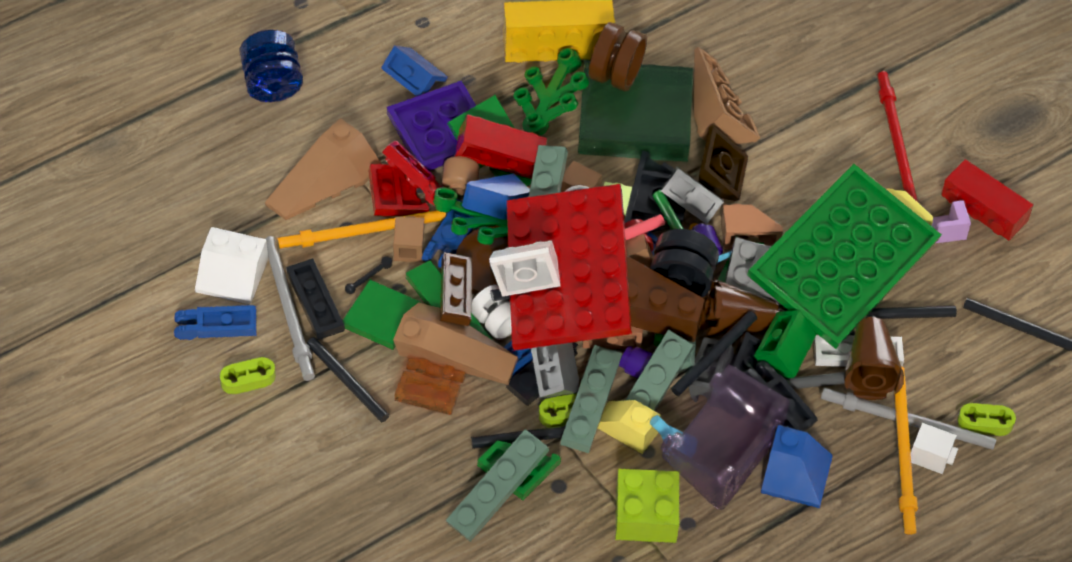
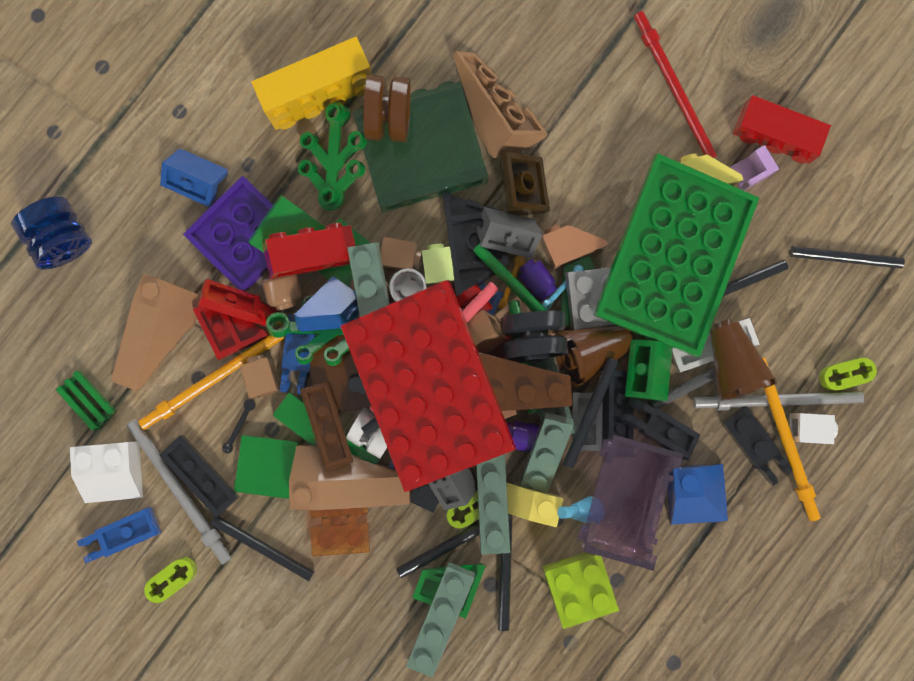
camera: 15 degrees left, 30 degrees up
white slope [489,241,560,297] -> none
none -> green tile [55,370,117,431]
none -> black bar [498,514,513,631]
none -> black hinge [721,407,793,486]

